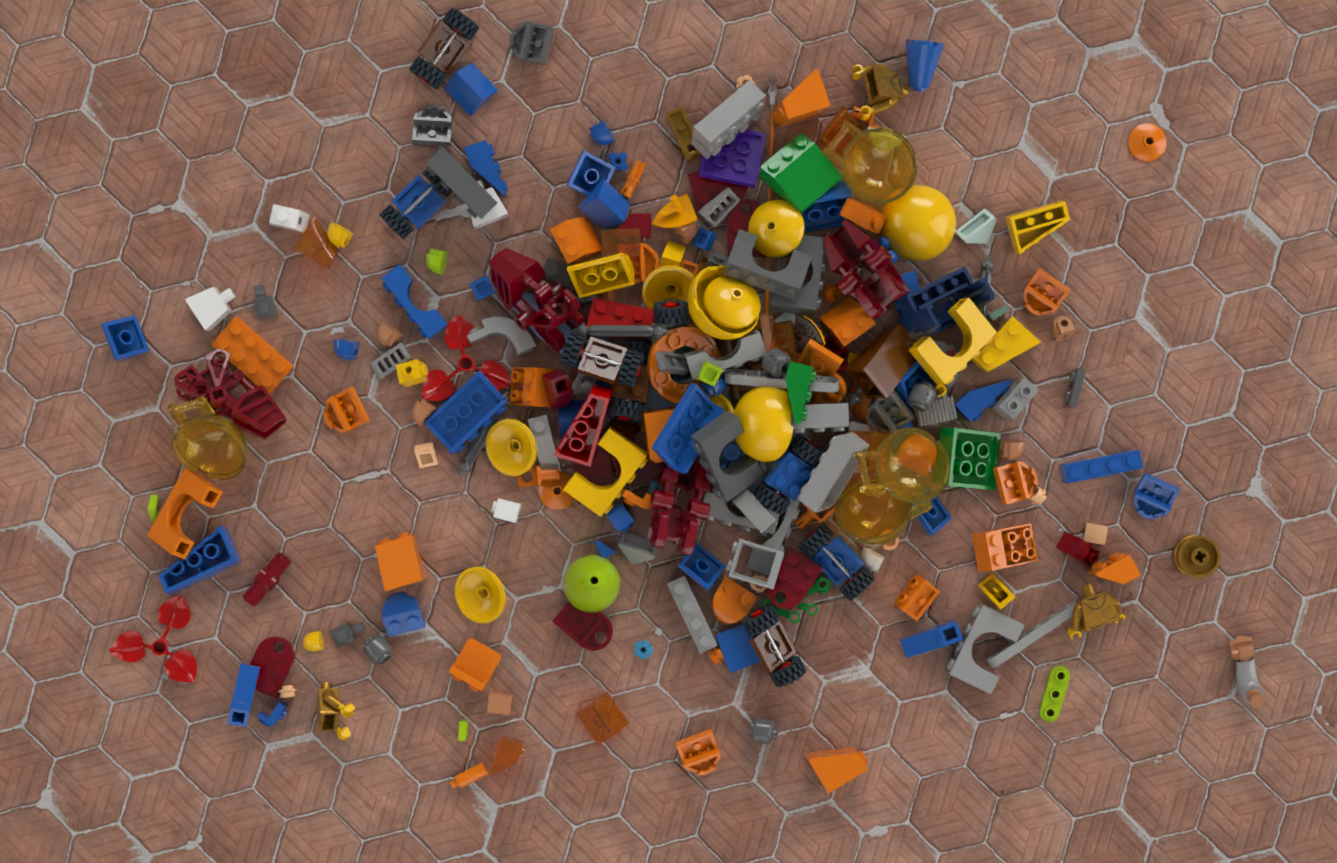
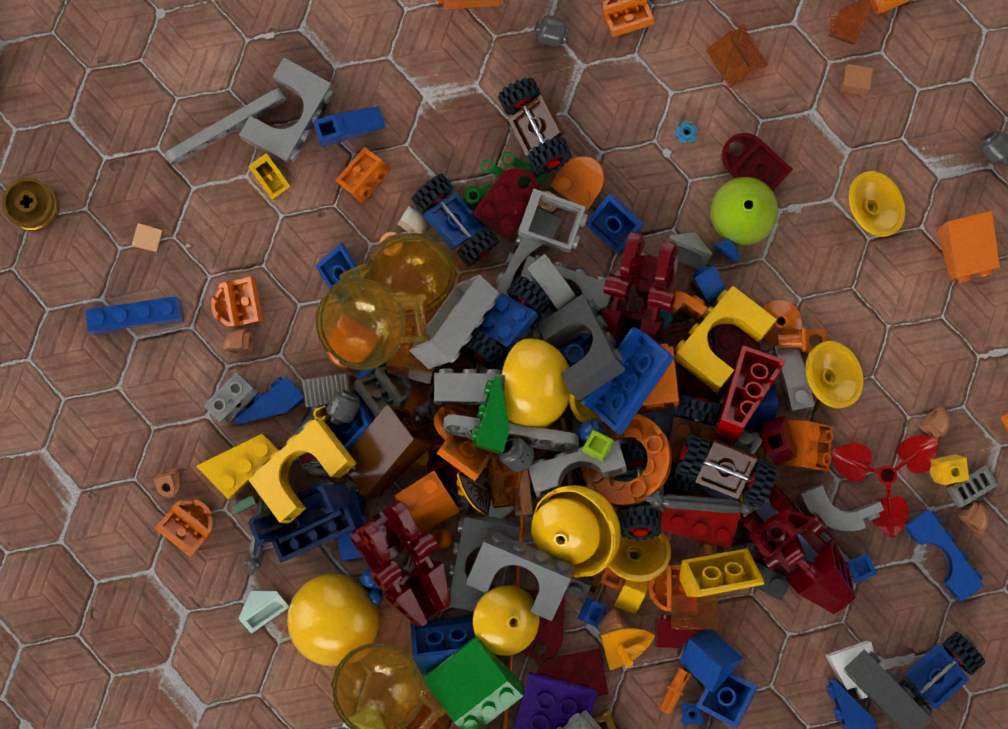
camera: 175 degrees right, 5 degrees down
blue slope [382,592,425,637] -> none
light nougat slope [415,442,438,468] -> none
blue bracket [424,371,509,455] -> none
lime piece [426,248,448,275] -> none
orange bracket [449,638,502,692] -> none
dark grey wheel [458,391,510,476] -> none
lime tile [458,719,469,741] -> none
white brick [491,498,522,523] -> none
orange slope [550,216,604,266] -> none
dark grey plate [655,350,690,375] -> none
light grey arch [667,575,718,654] -> none
light grey slope [698,187,740,228] -> none
orange plate [708,647,723,665] -> none
blue slope [716,624,761,673] -> none
orange bracket [794,503,838,530] -> none
orange slope [839,197,887,234] -> none
green slope [935,427,1001,490] -> none
orange slope [972,523,1038,572] -> none
yellow wedge [1005,201,1070,255] -> none
light nougat plate [1029,487,1046,504] -> none
lime plate [1039,665,1070,722] -> none
dark red slope [1056,531,1100,568] -> none
dark grey plate [1064,368,1086,408] -> none
pearl gold torso [1067,583,1126,639] -> none
orange slope [1088,552,1141,584] -> none
orange dish [1128,123,1166,162] -> none
blue slope [1133,472,1180,520] -> none

